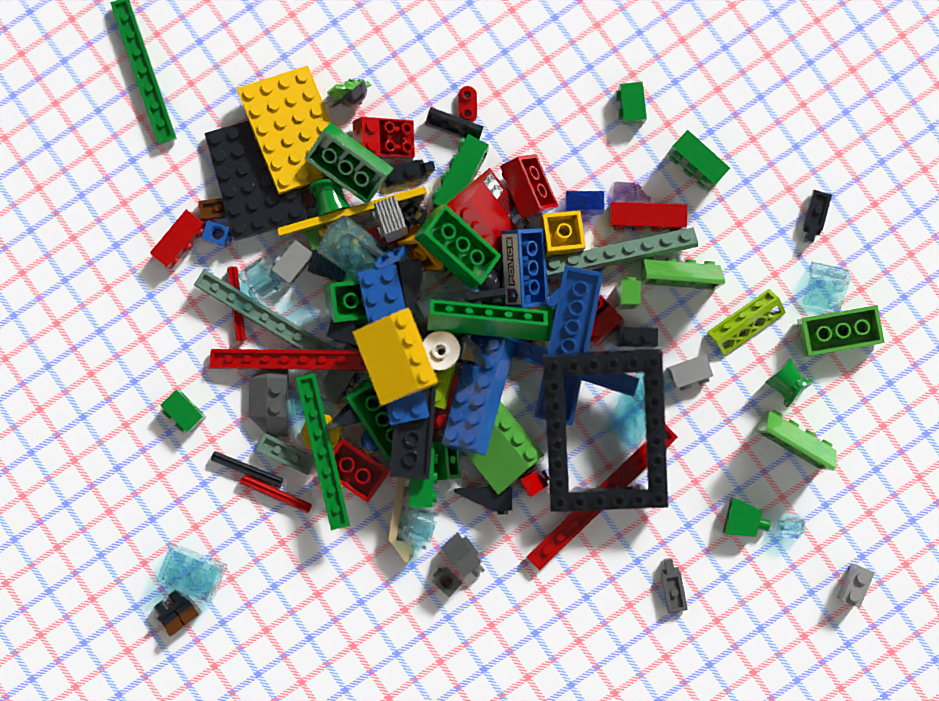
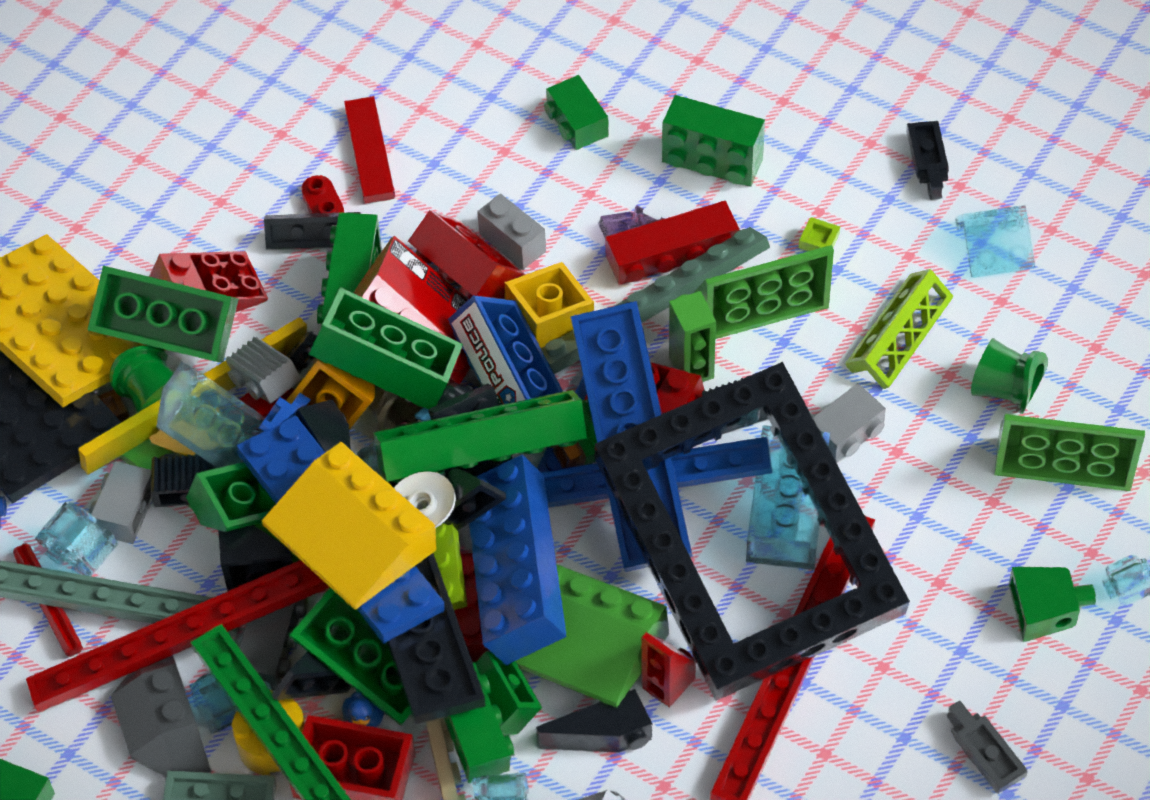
camera: 20 degrees left, 30 degrees down
hair [327,78,372,109] -> none
black hinge [385,159,436,188] -> none
clear blue brick [565,191,605,215] -> none
bright green brick [797,305,885,357] -> none
none -> red tile [344,96,395,204]
none -> light grey brick [477,193,546,270]
none -> lime plate [798,217,841,251]

